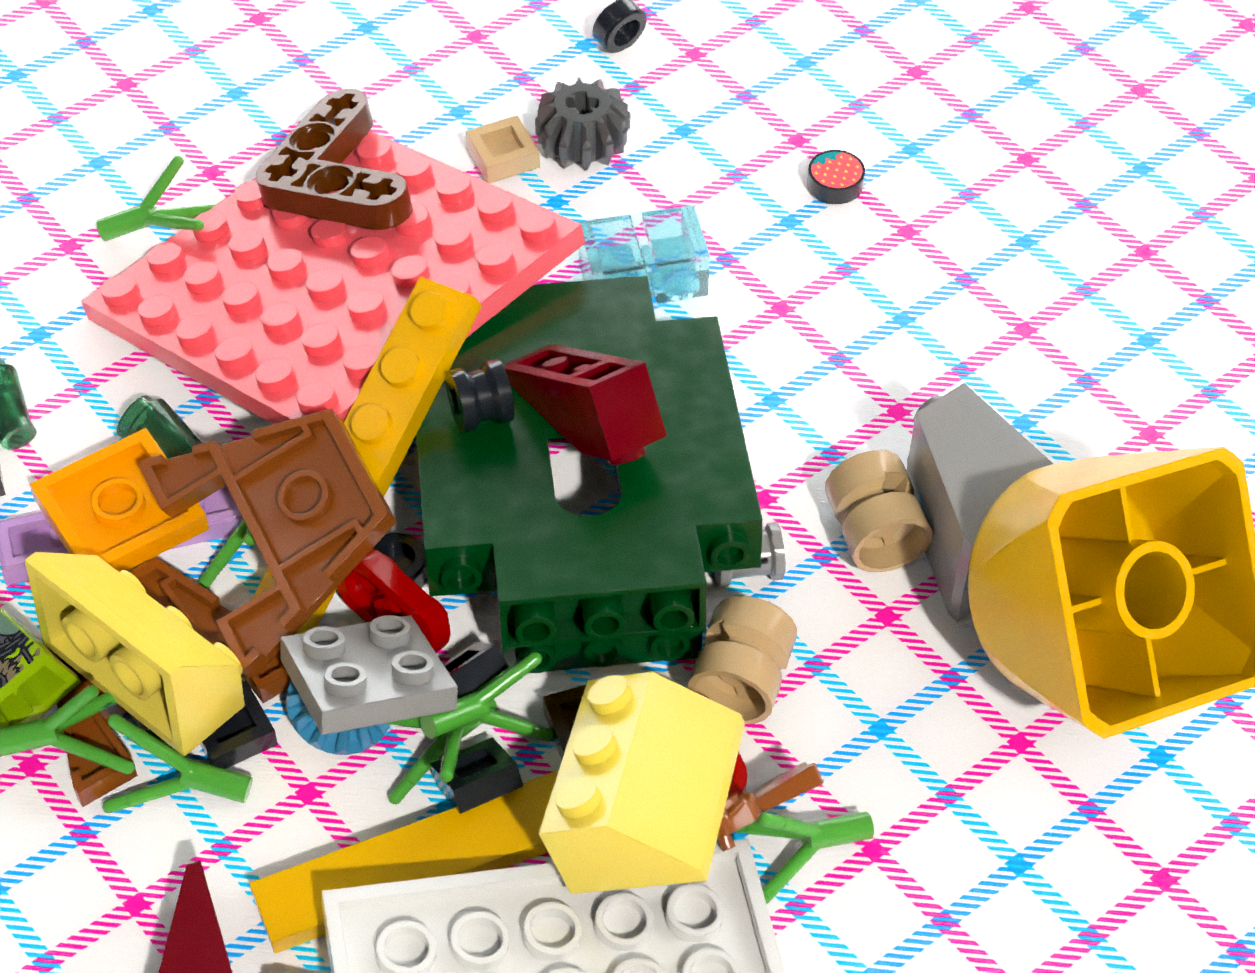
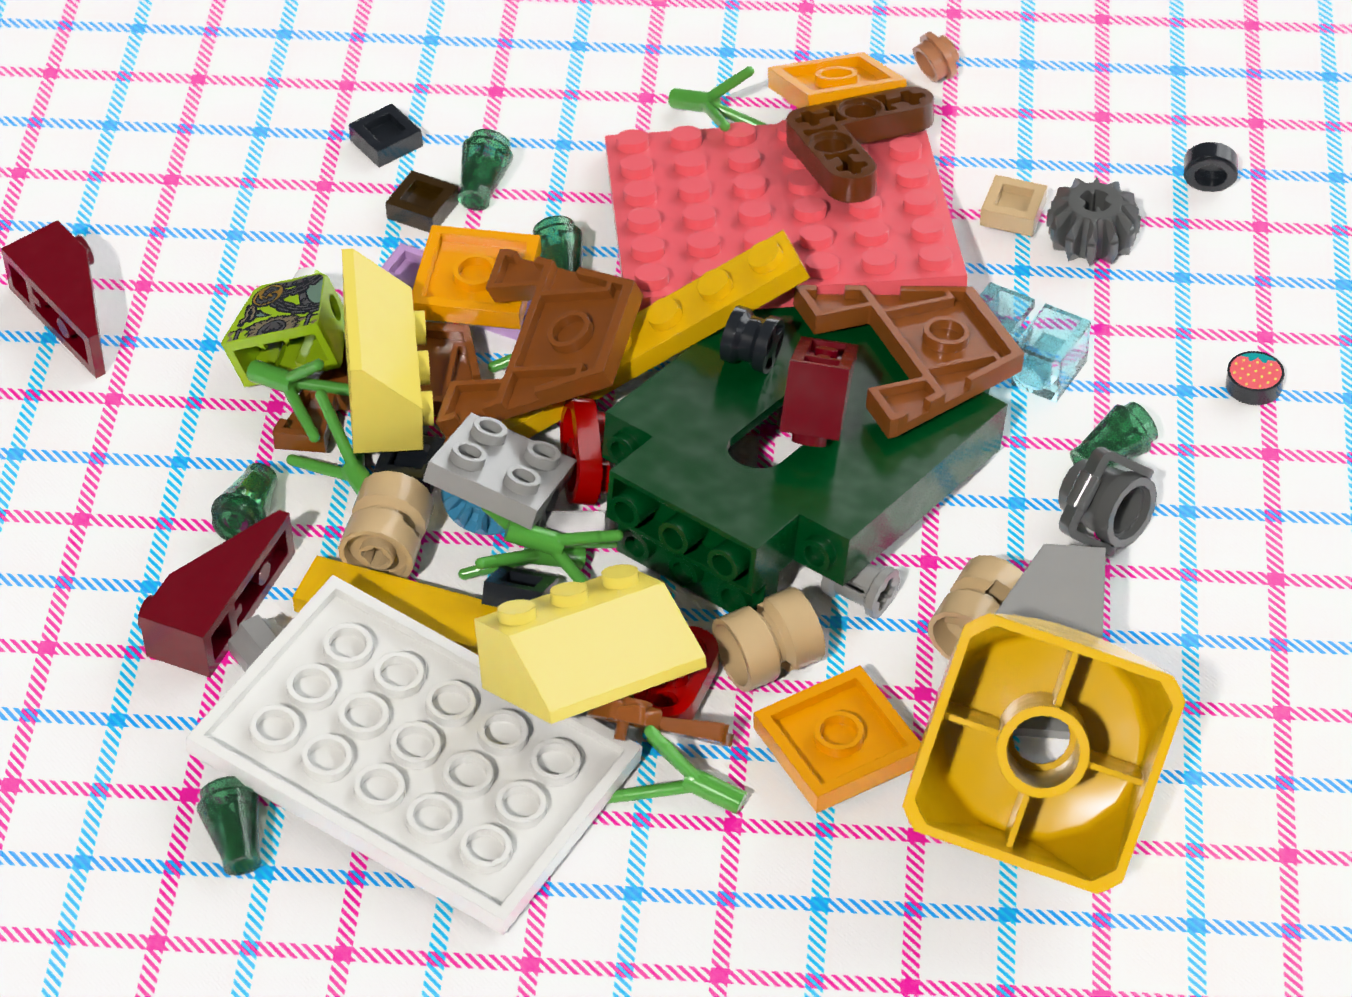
camera: 45 degrees right, 5 degrees down
none -> clear green cone [211,463,278,540]
none -> tan wheel [338,471,434,579]
none -> light orange plate [753,665,921,813]
none -> light orange plate [767,52,907,108]
none -> dark orange wing [793,285,1025,439]
none -> nougat plate [912,31,959,82]
none -> dark grey piece [1058,447,1157,557]
none -> clear green cone [1070,401,1158,467]

